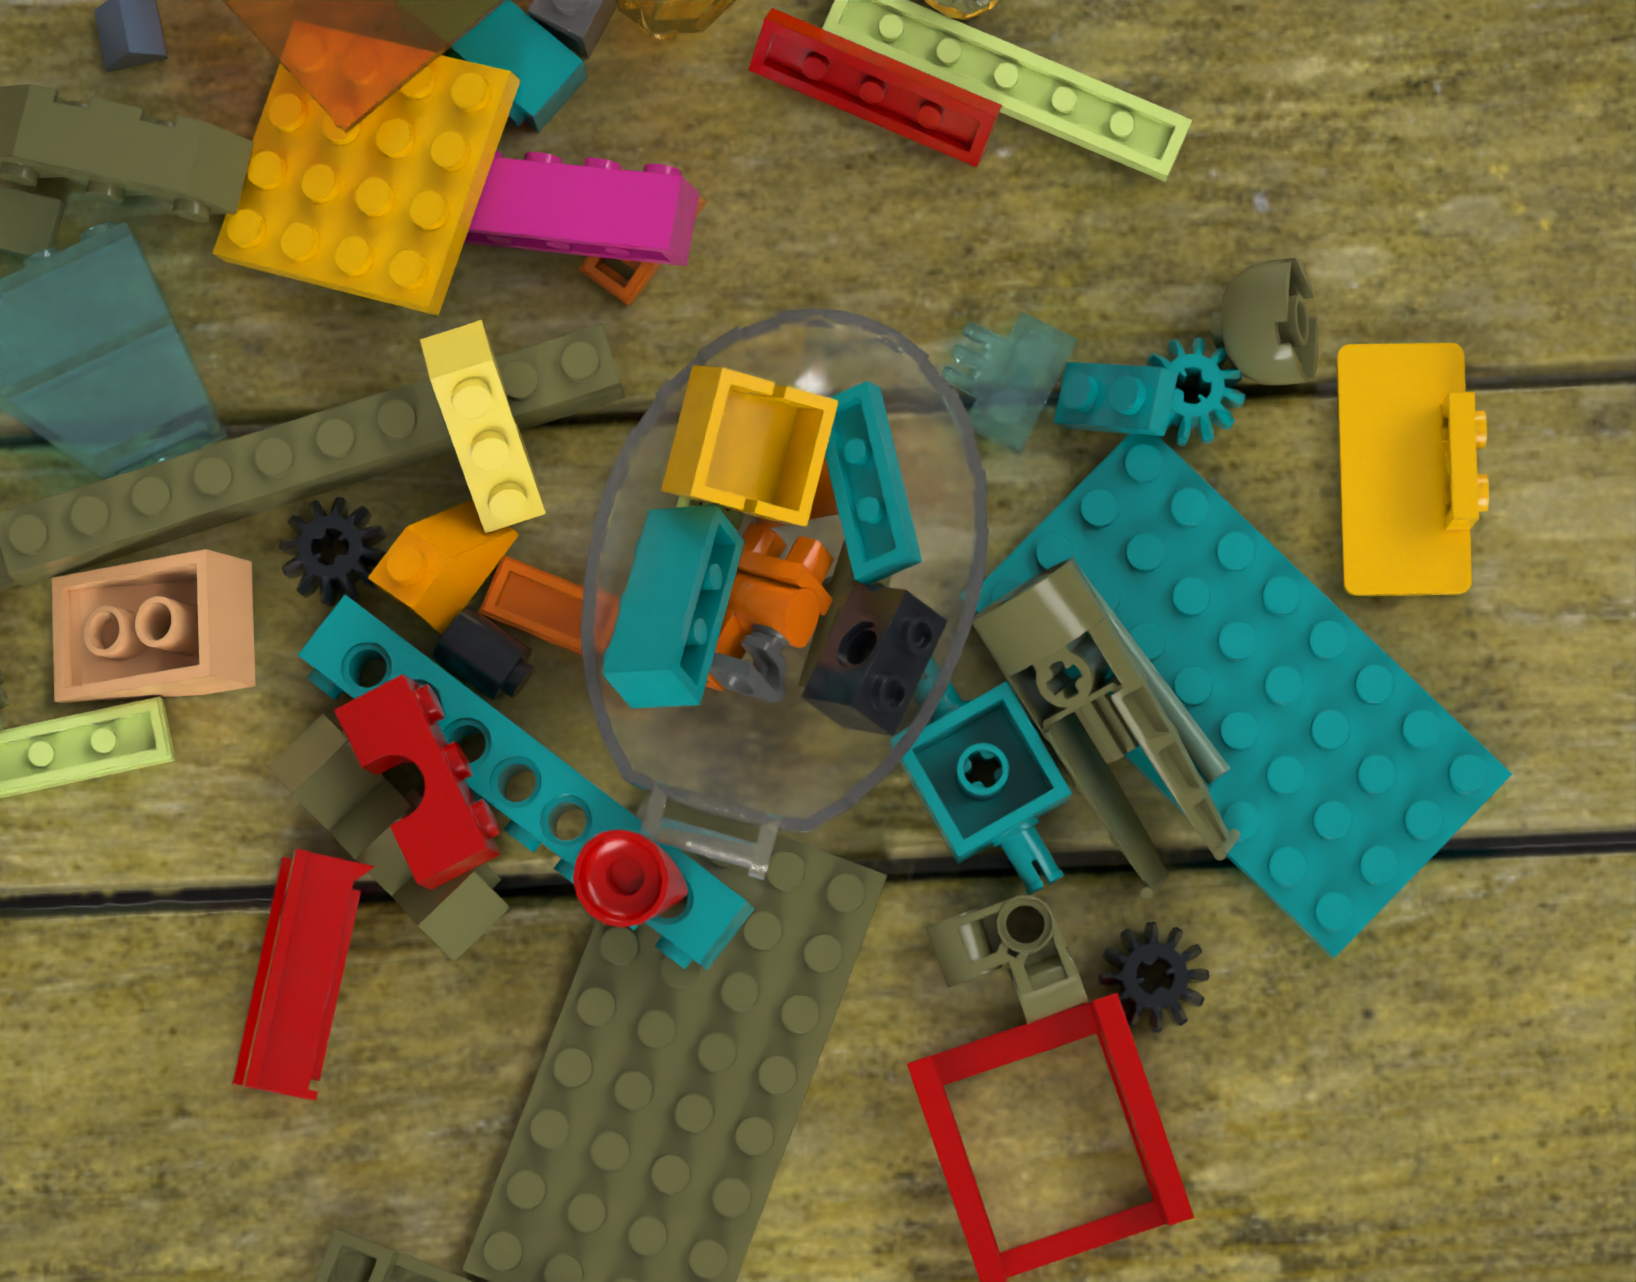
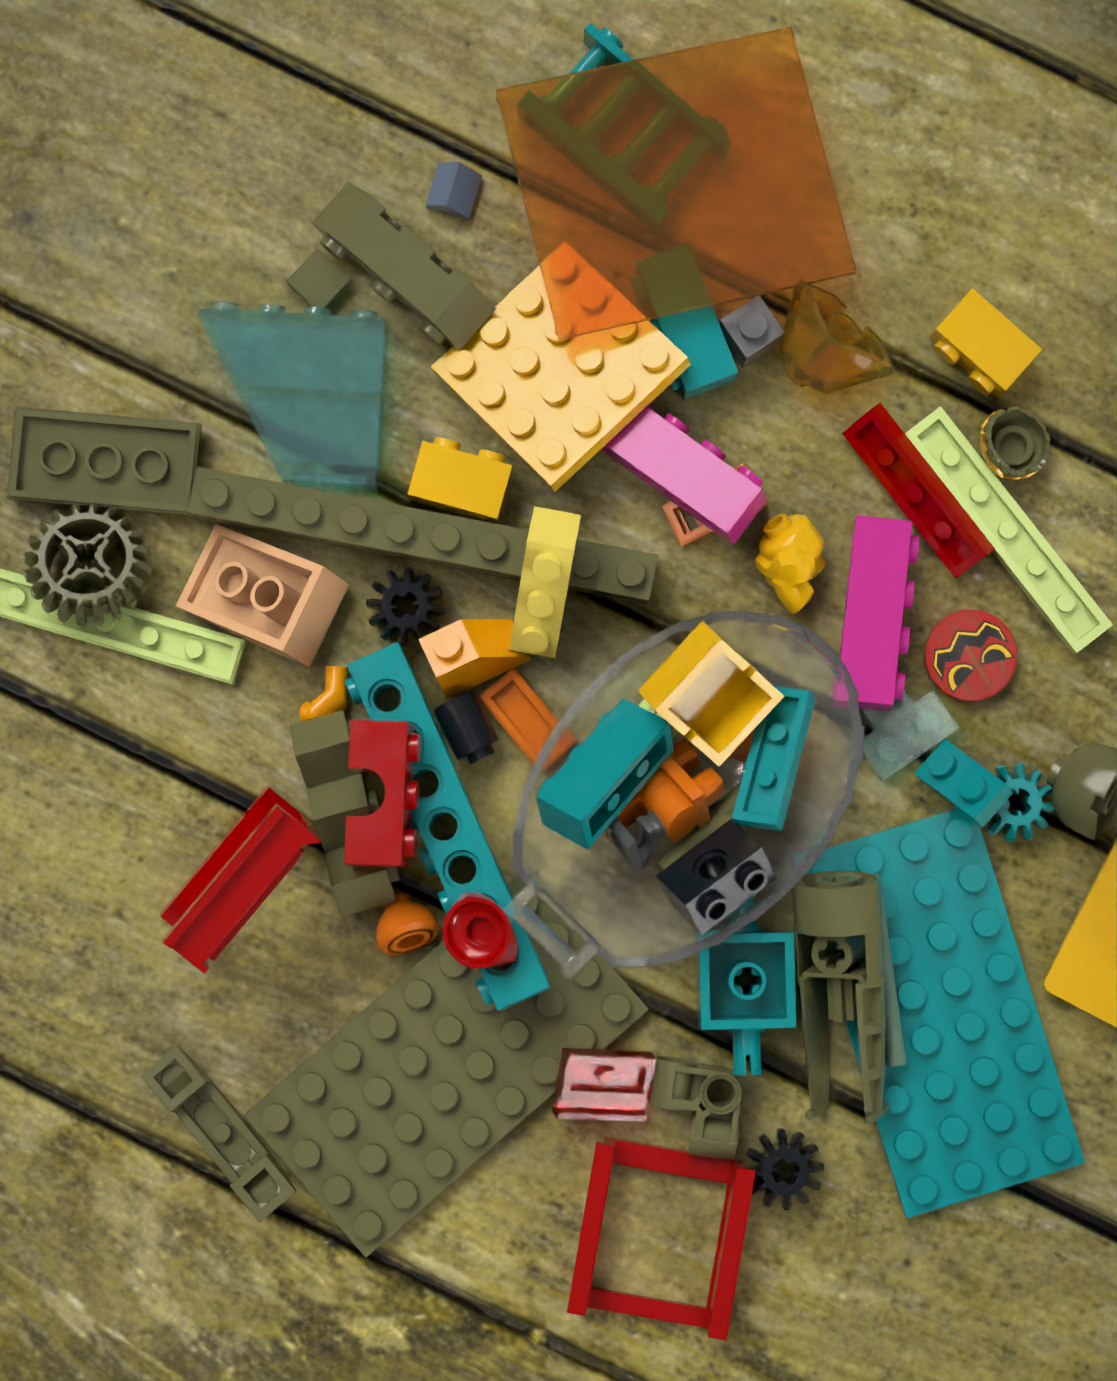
camera: 15 degrees right, 5 degrees up
none -> light orange arm [299,666,349,722]
none -> orange brick [376,894,440,955]
none -> yellow brick [407,437,513,524]
none -> clear red plate [552,1048,657,1122]
none -> yellow head [755,513,826,614]
none -> dark pink brick [834,515,919,712]
none -> tile [923,609,1017,702]

